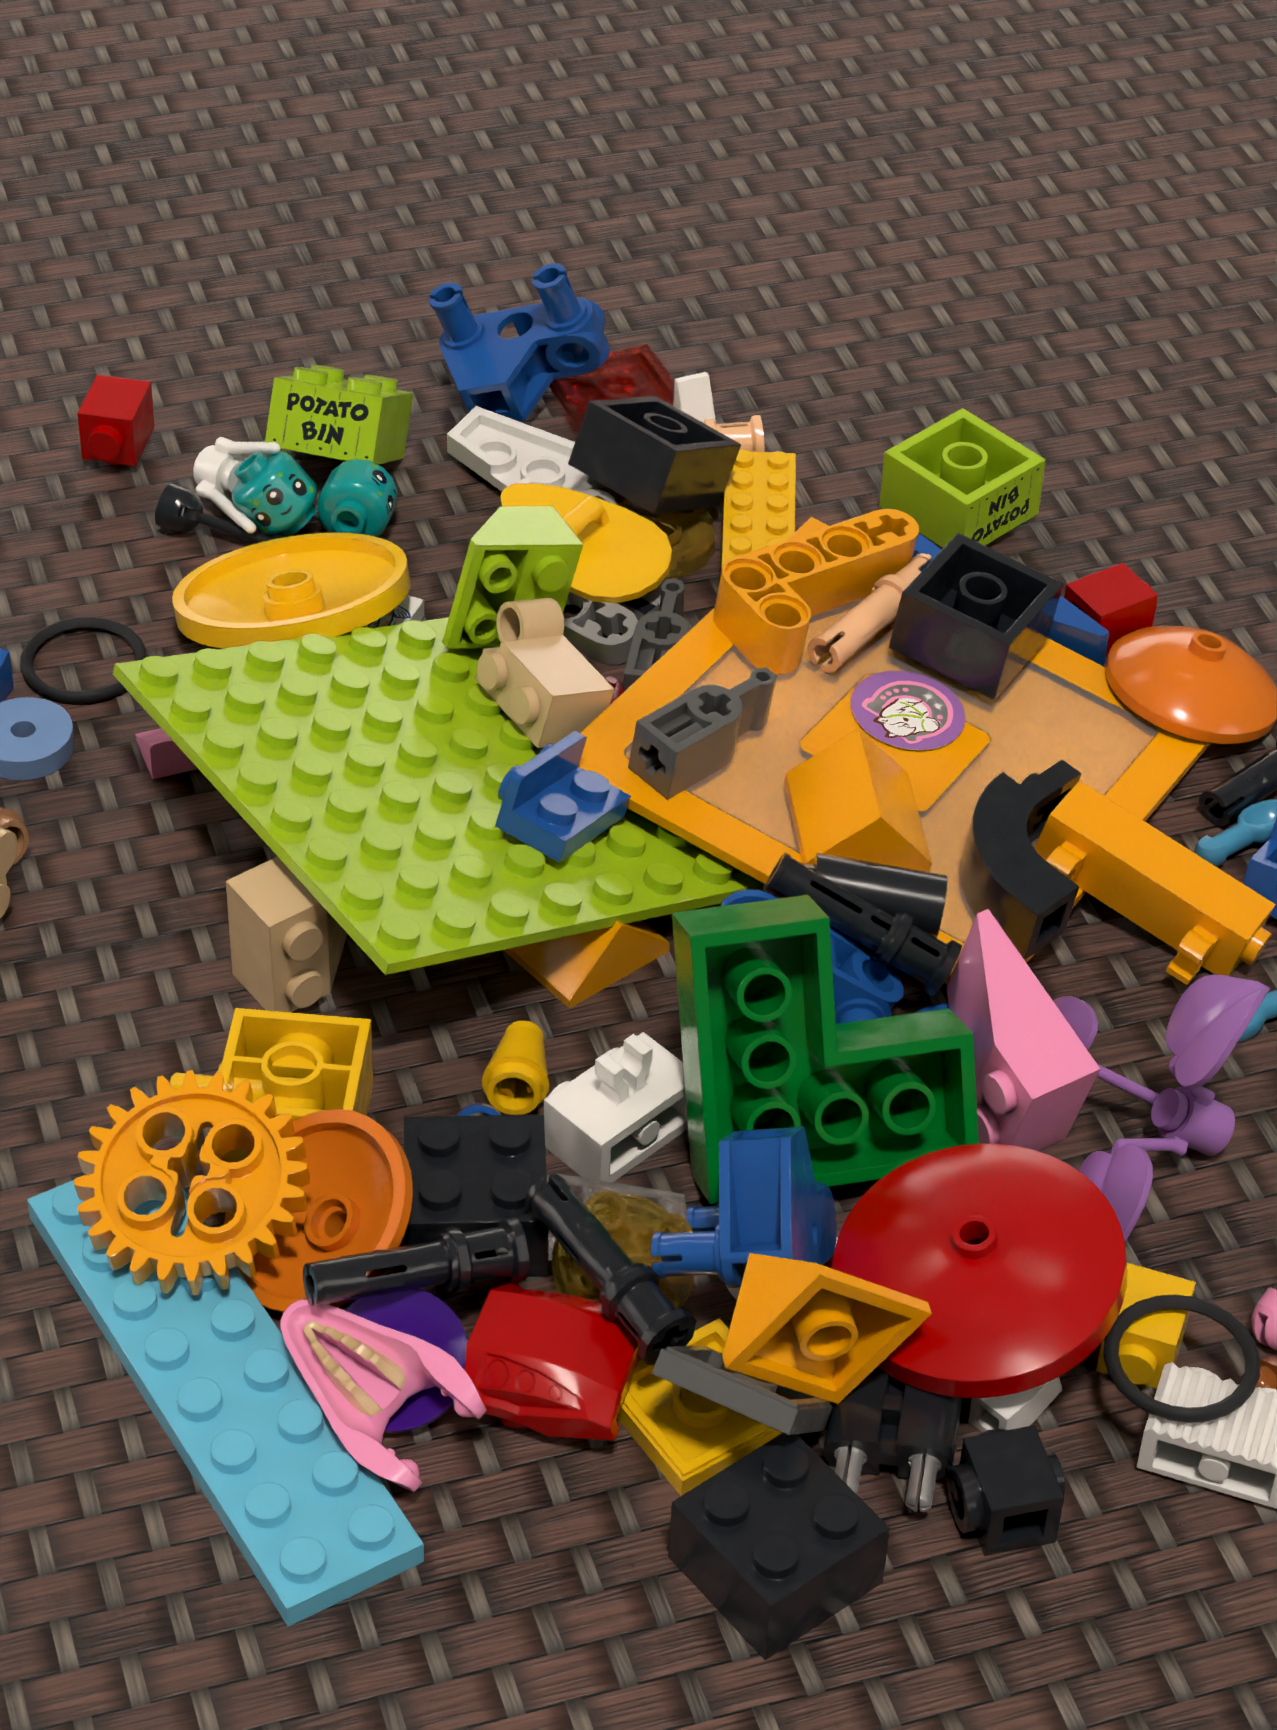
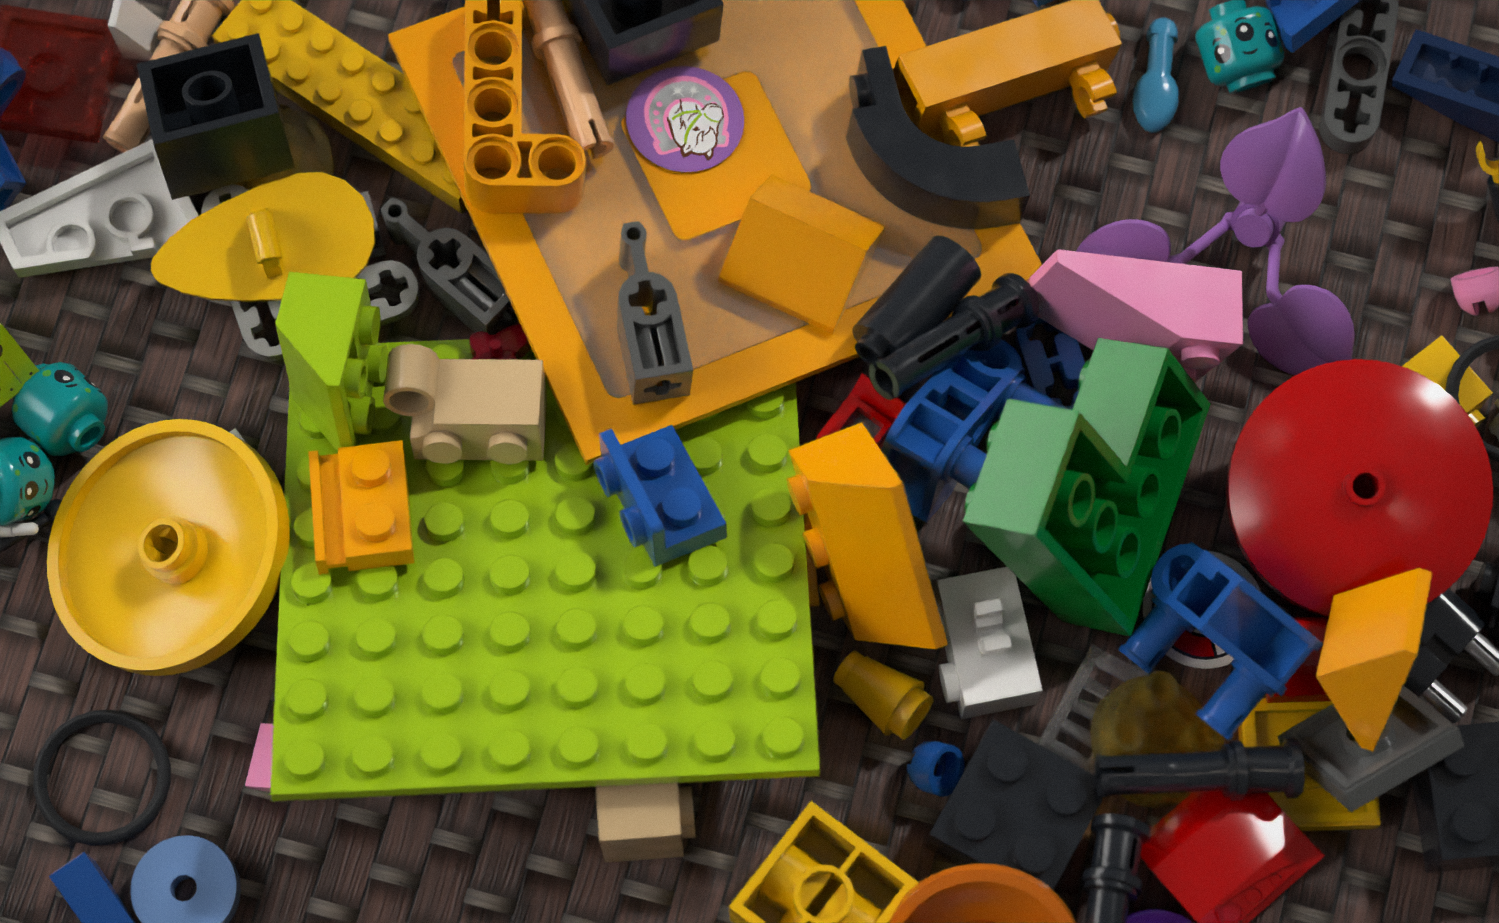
camera: 55 degrees left, 30 degrees up
none -> light orange plate [308,440,415,575]
none -> light orange slope [786,423,948,649]

